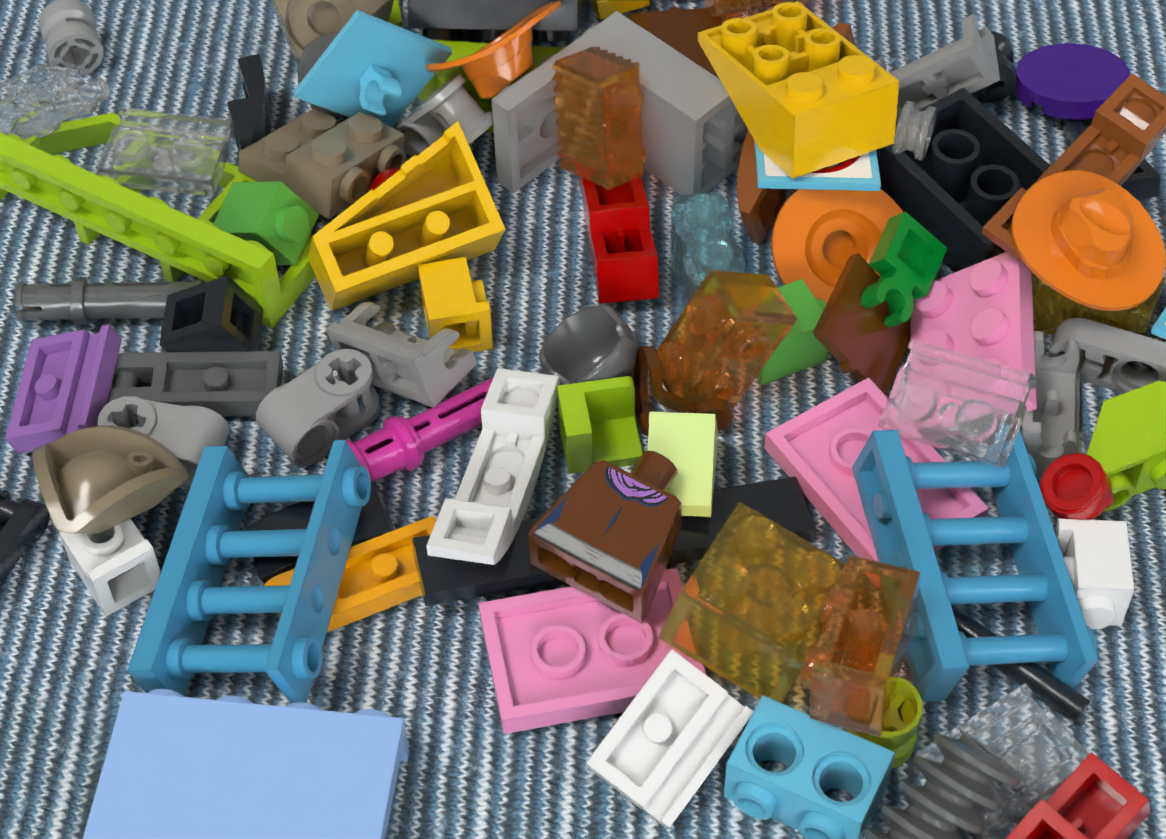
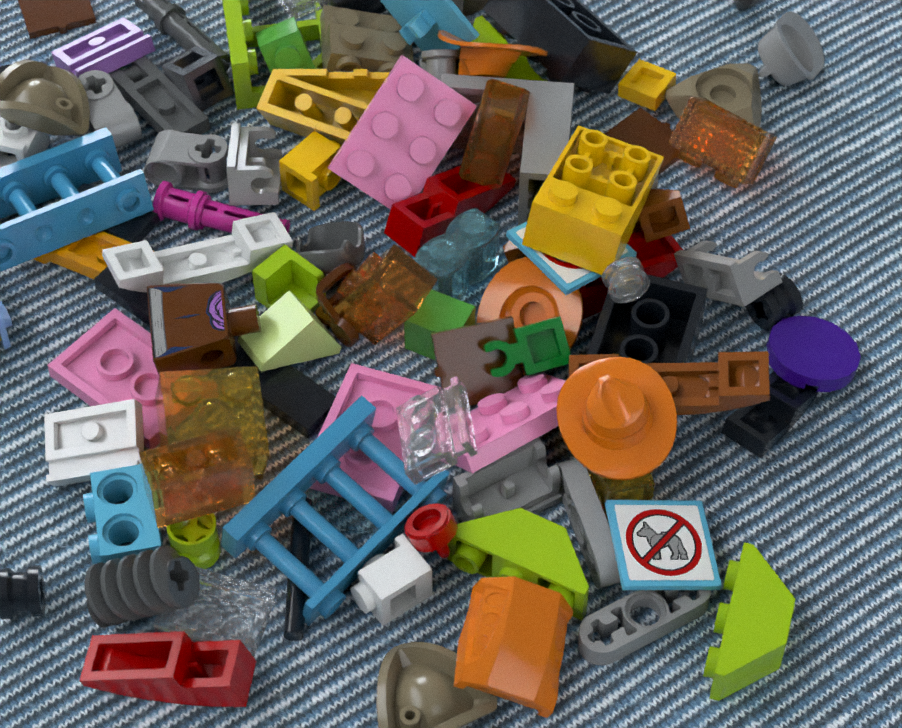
camera: 50 degrees right, 0 degrees up
none -> bright pink plate [328,55,477,210]

